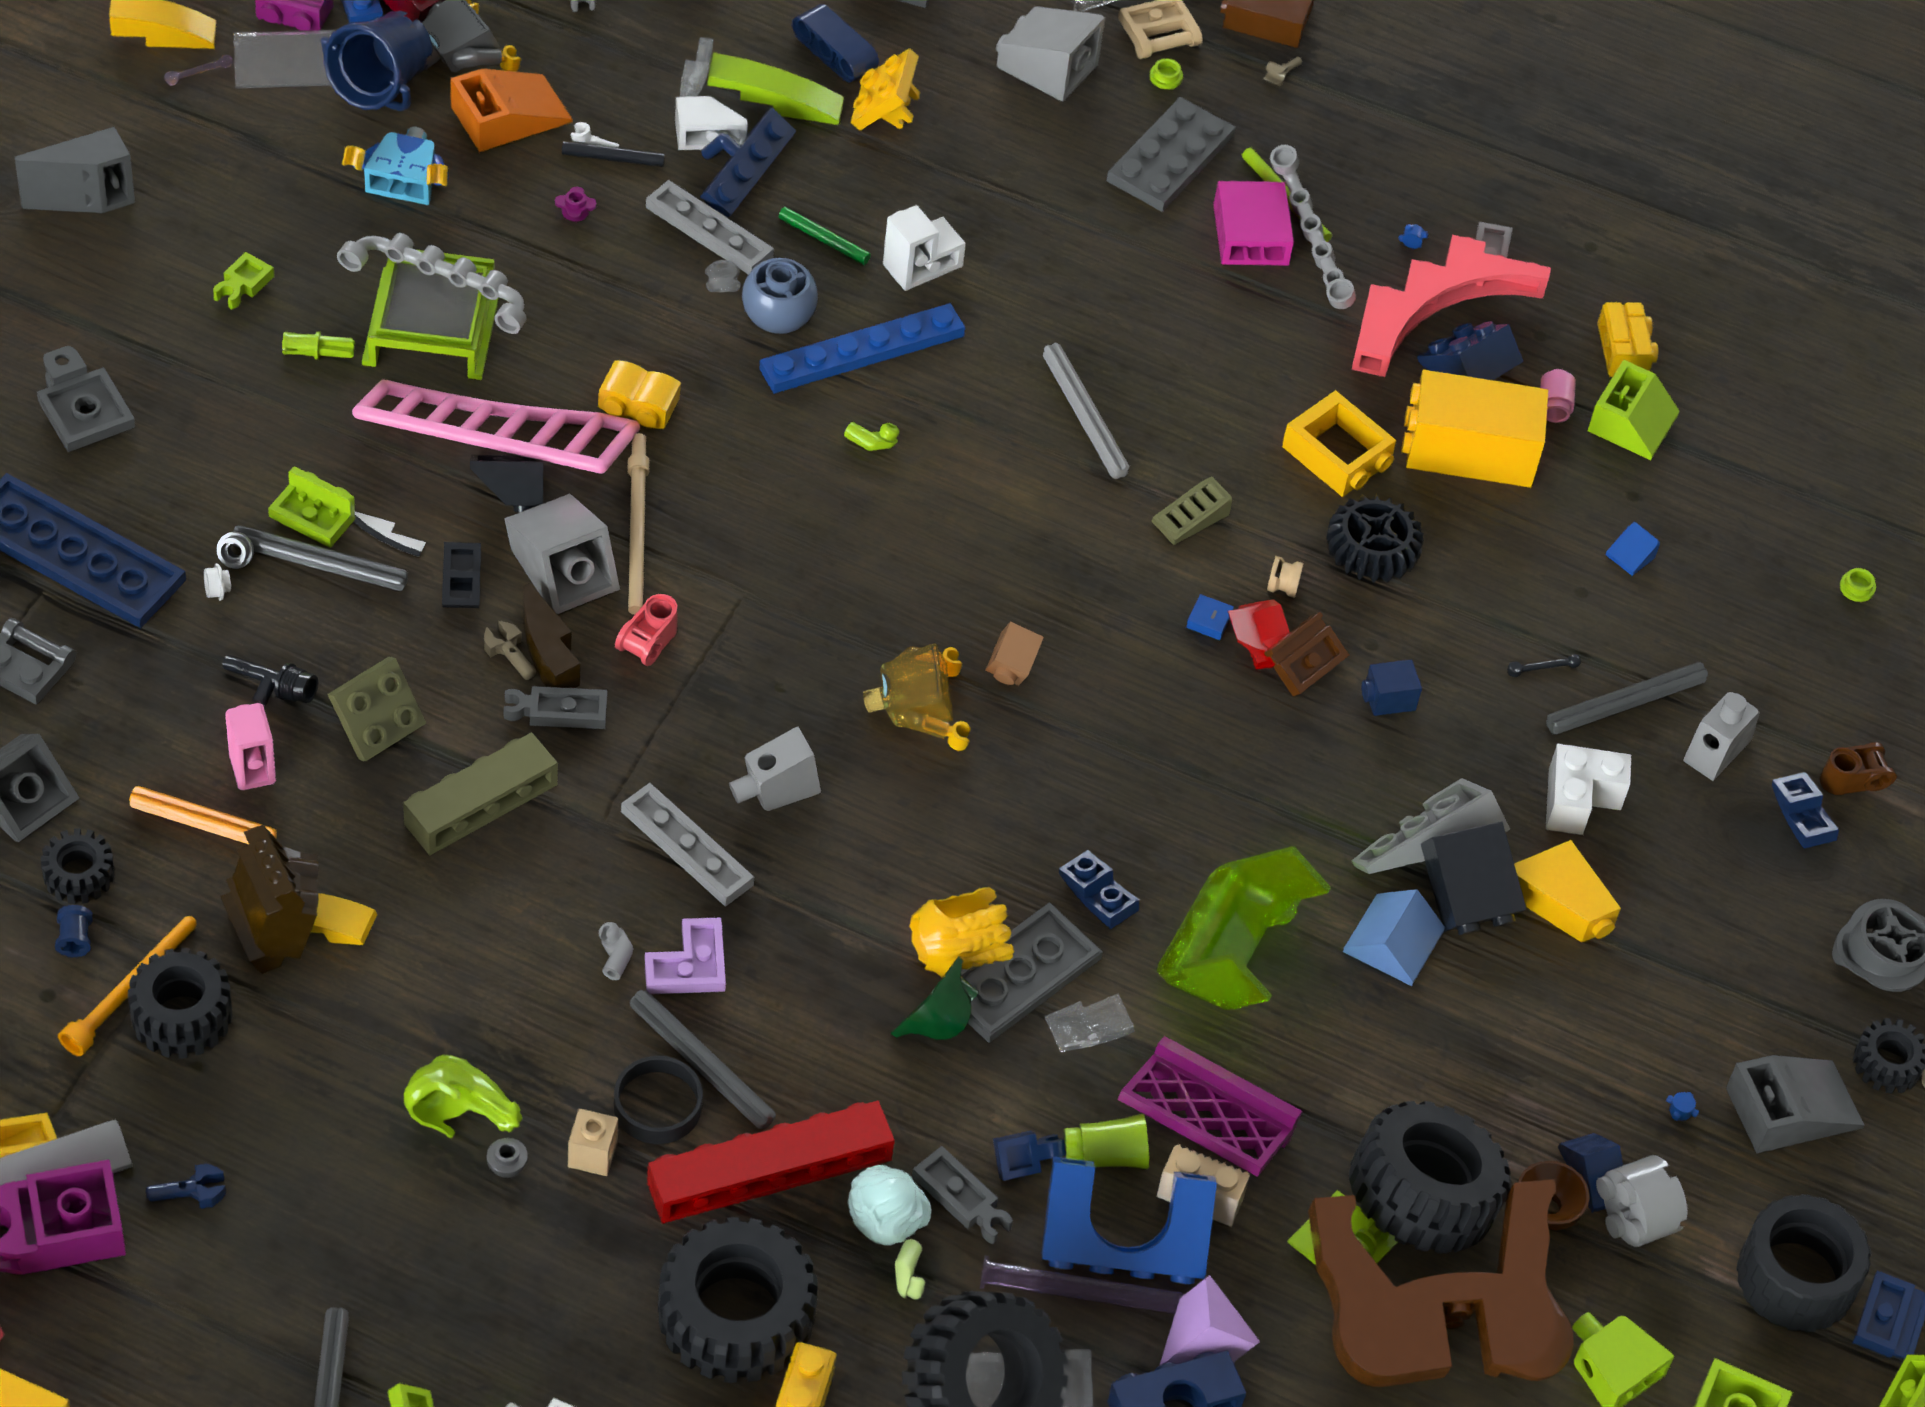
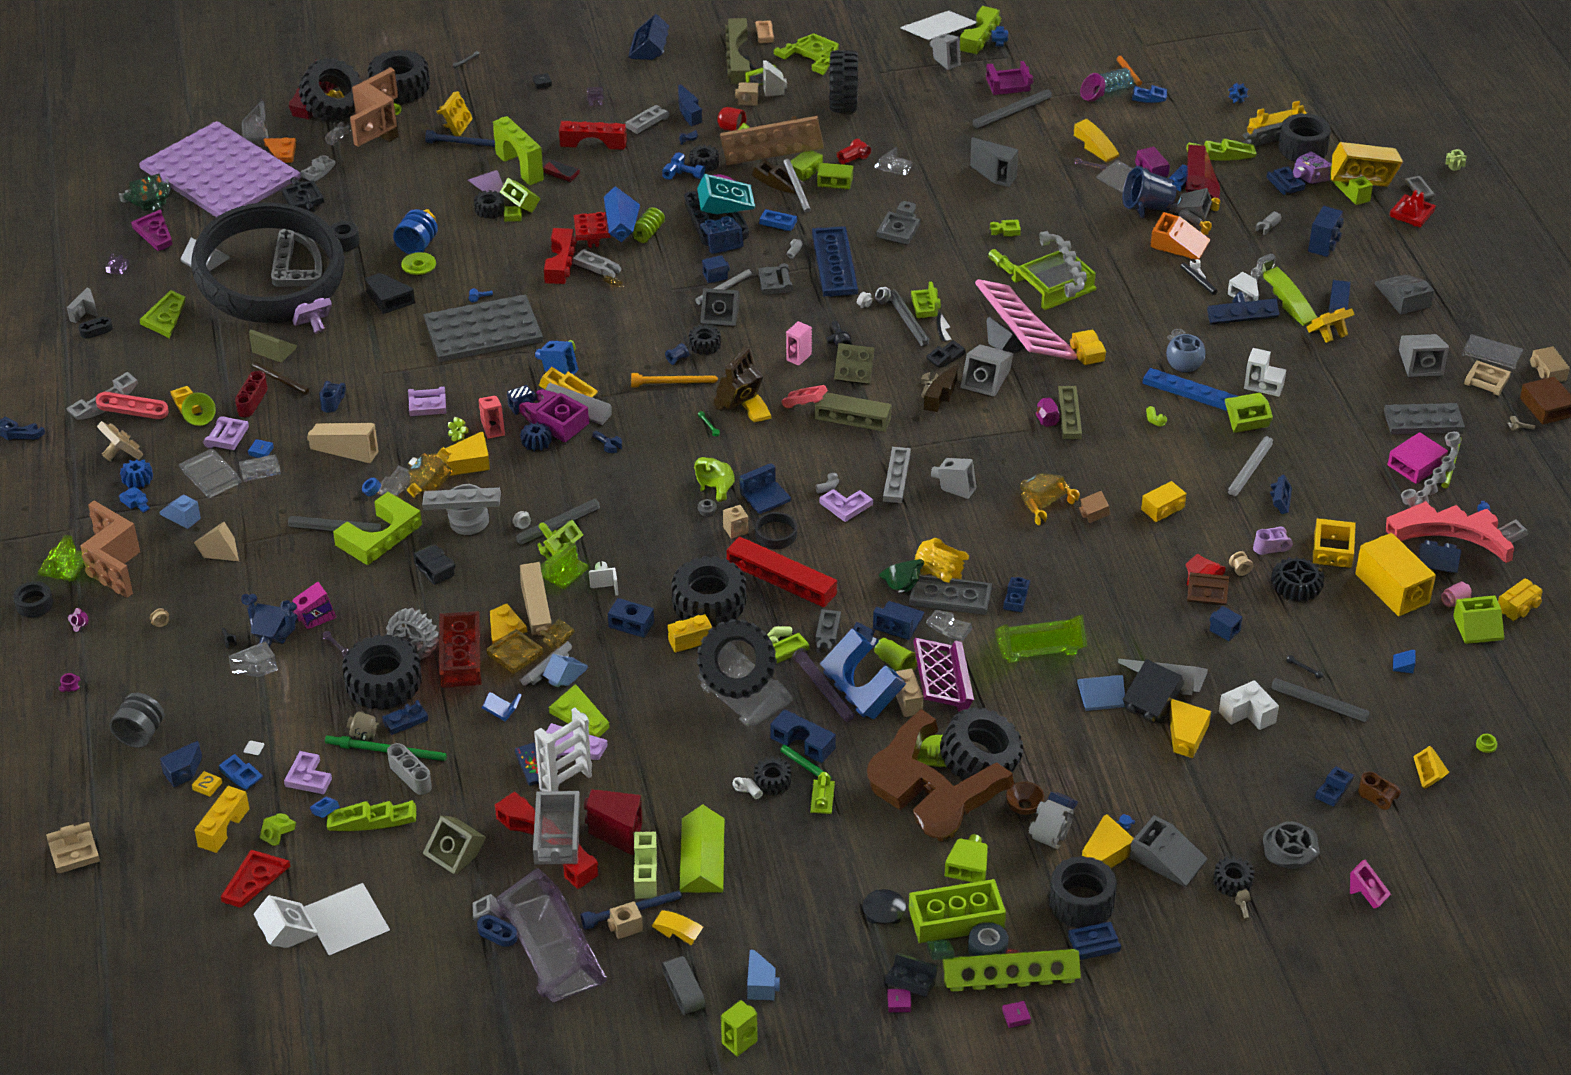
camera: 60 degrees right, 10 degrees down
black tyre [128,948,232,1058] -> none
light orange axle [129,786,277,844] -> none
medium azure torso [342,127,449,205] -> none
dark grey plate [504,686,607,729] -> none
magenta plate [555,187,596,221] -> none
coral piece [615,594,677,666] -> none
tan bar [628,433,649,615] -> none
dark grey axle [630,990,776,1129] -> none
light grey plate [646,180,774,274] -> none
green bar [778,206,871,265] -> none
light aqua hair [848,1165,931,1246] -> none
lime plate [1150,59,1183,89] -> none
olive slope [1152,476,1232,545] -> none
lavender slope [1159,1275,1260,1366] -> none
blue tile [1186,594,1234,640] -> none
light grey torso [1683,692,1760,781] -> none
none -> dark blue gear [520,422,552,452]
none -> green hinge [698,411,720,437]
none -> dark blue bracket [739,463,791,514]
none -> lime tile [773,633,809,663]
none -> coral hinge [782,385,828,408]
none -> dark blue bracket [873,601,924,640]
none -> magenta rock [1036,398,1060,427]
none -> olive plate [1058,386,1082,440]
none -> yellow slope [1082,814,1134,868]
none -> yellow brick [1141,481,1186,522]
none -> lime slope [1224,393,1273,433]
none -> lavender piece [1253,527,1293,555]
none -> dark blue plate [1270,475,1292,514]
none -> yellow slope [1413,746,1449,789]

